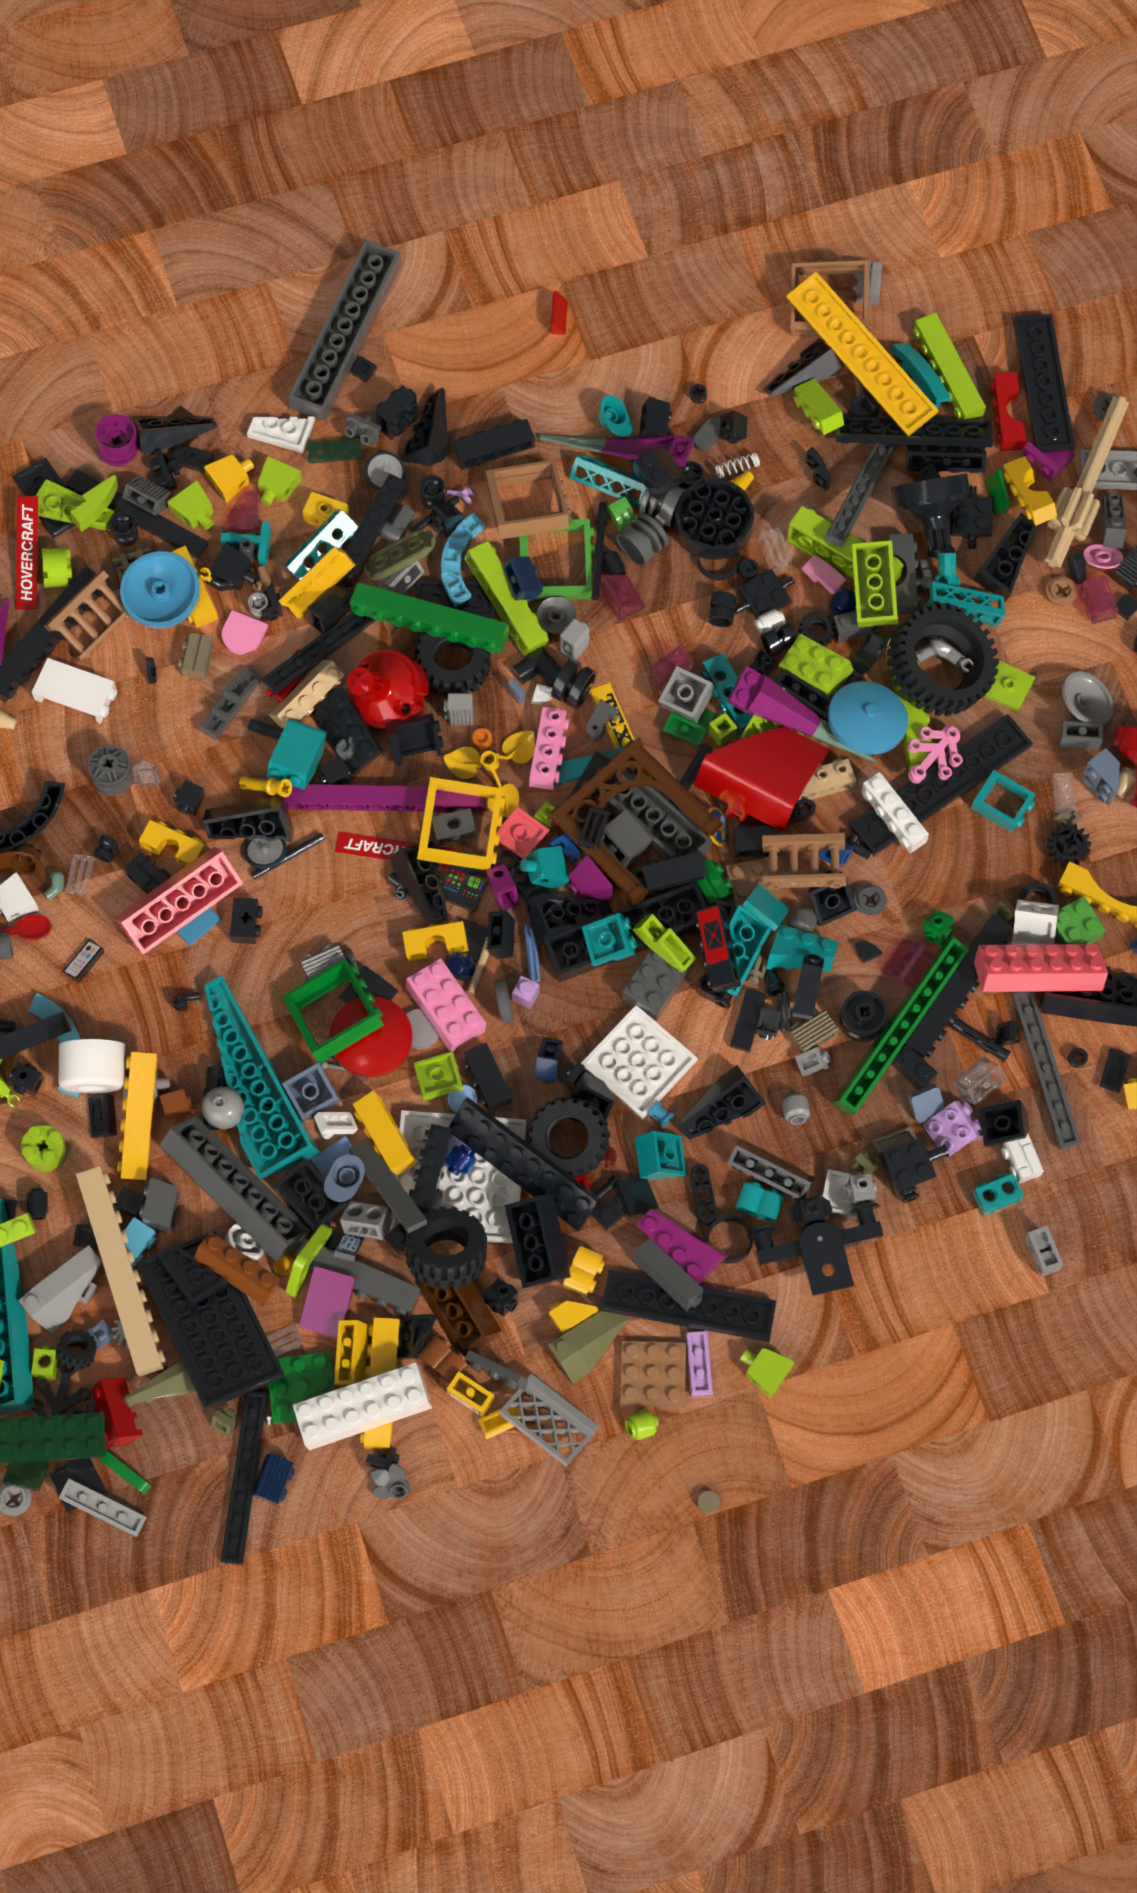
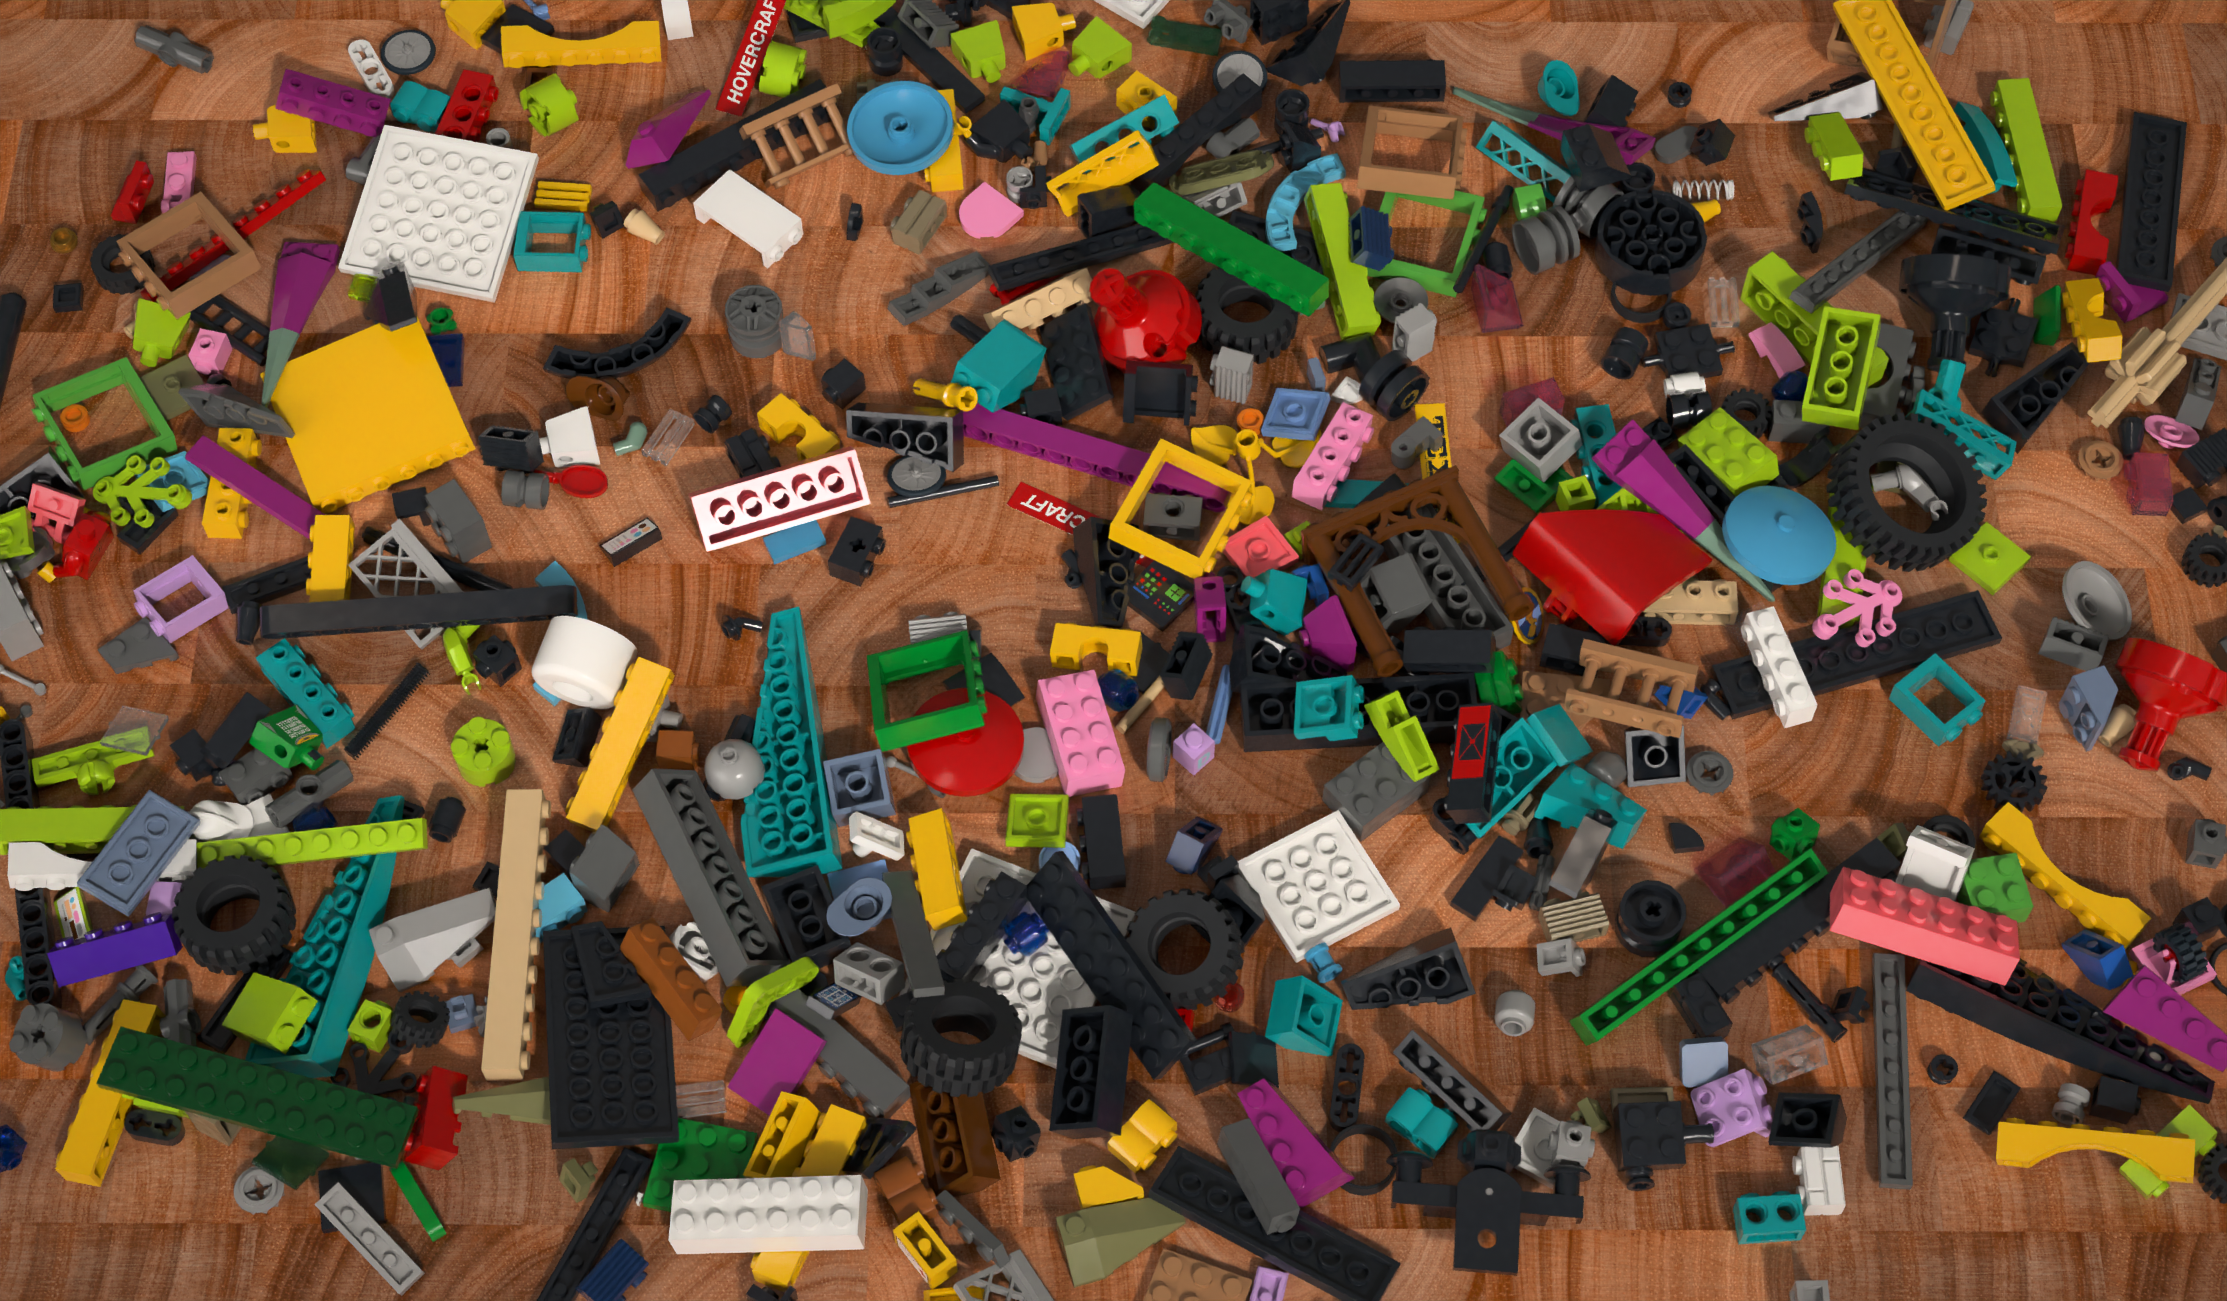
camera: 20 degrees right, 10 degrees down
none -> medium blue tile [1261,388,1331,441]

